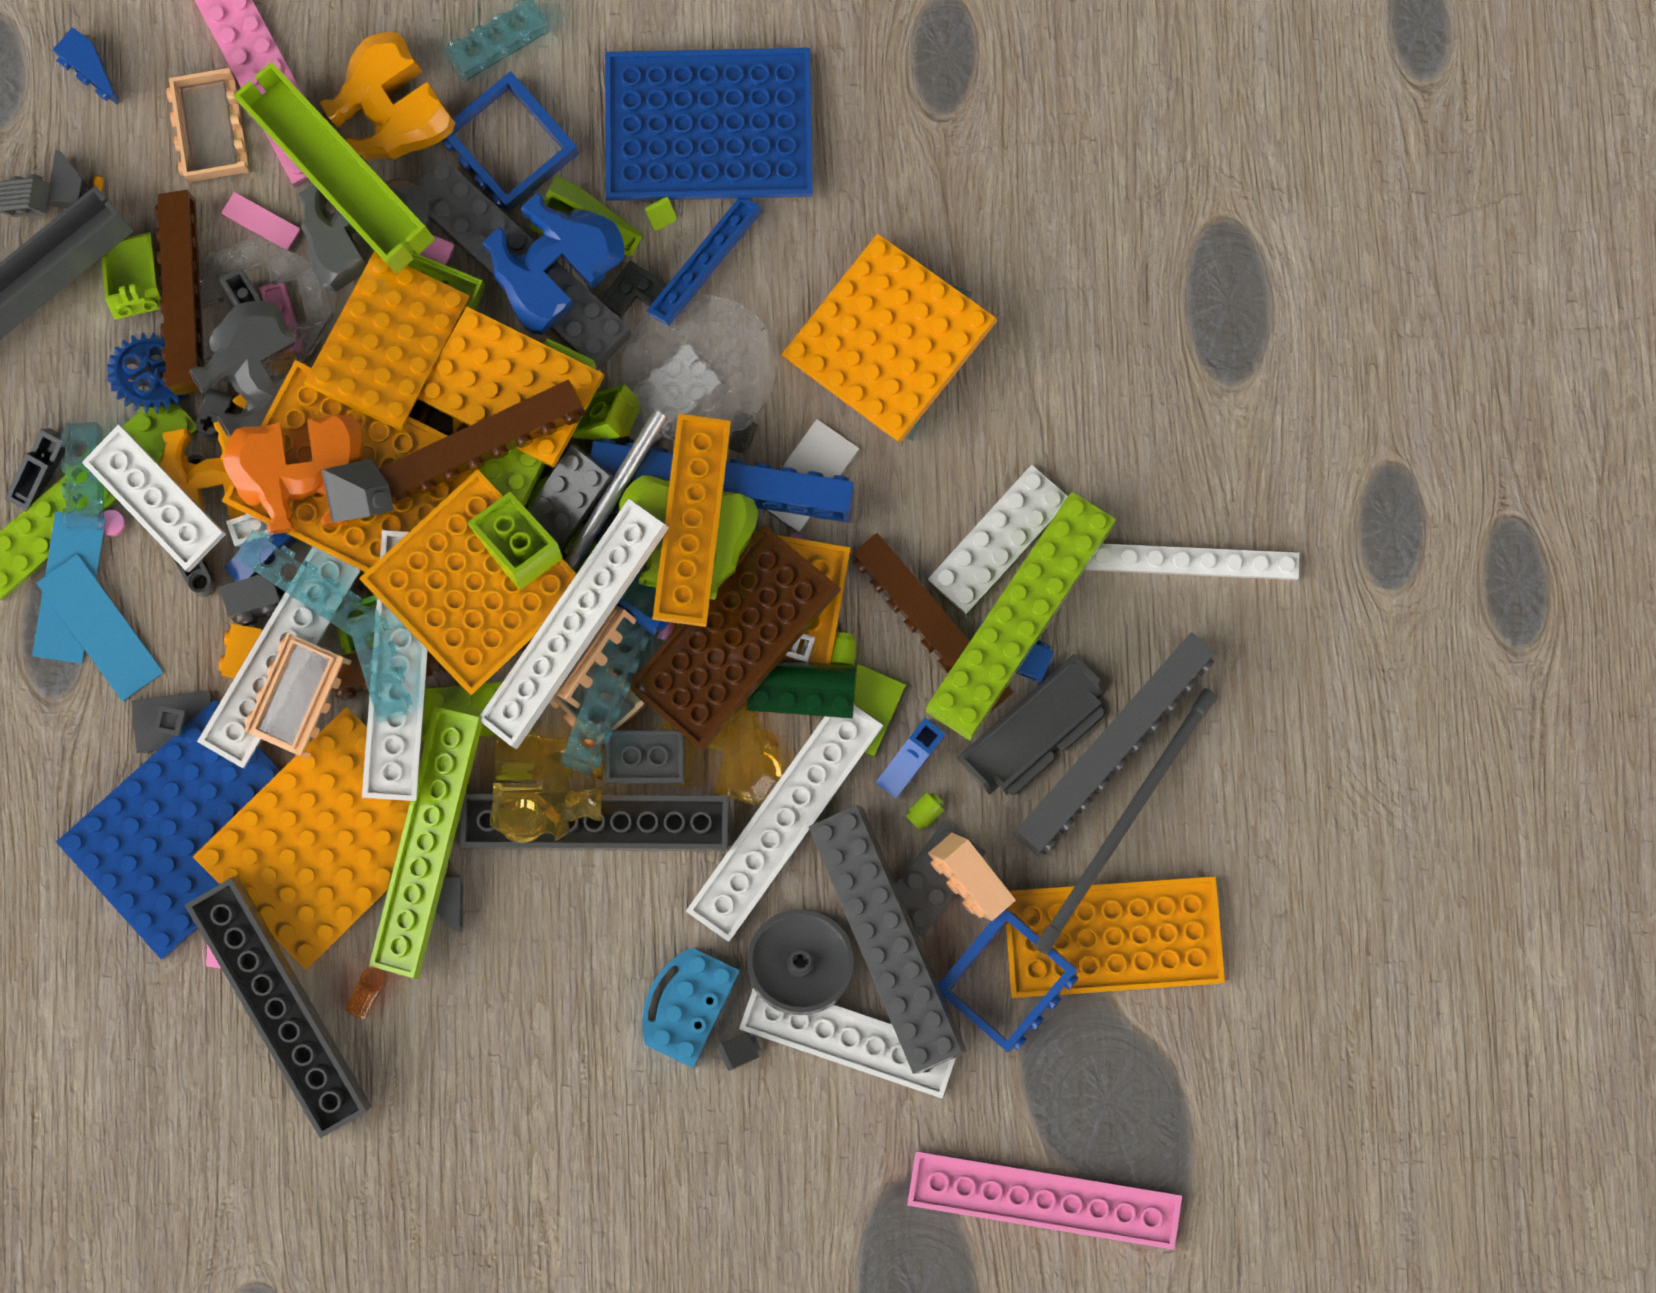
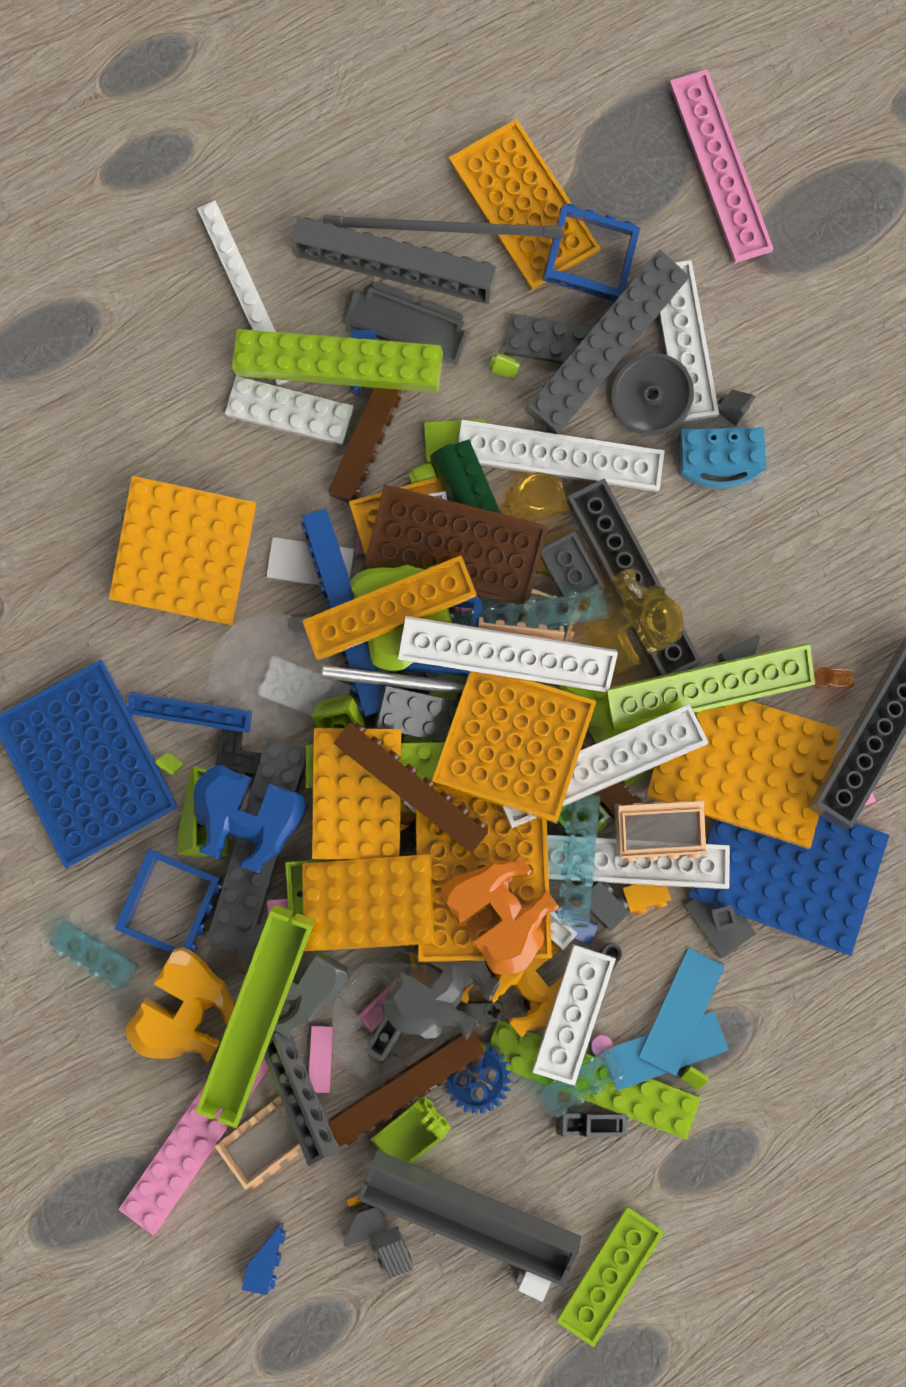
camera: 120 degrees left, 0 degrees up
dark grey slope [321,459,394,522] -> none
clear light blue brick [346,610,414,723] -> none
lime slope [467,491,563,590] -> none
slope [875,718,946,799] -> none
light nougat brick [928,832,1016,921] -> none
none -> dark grey brick [264,1033,340,1167]
none -> lime slope [680,1065,709,1089]

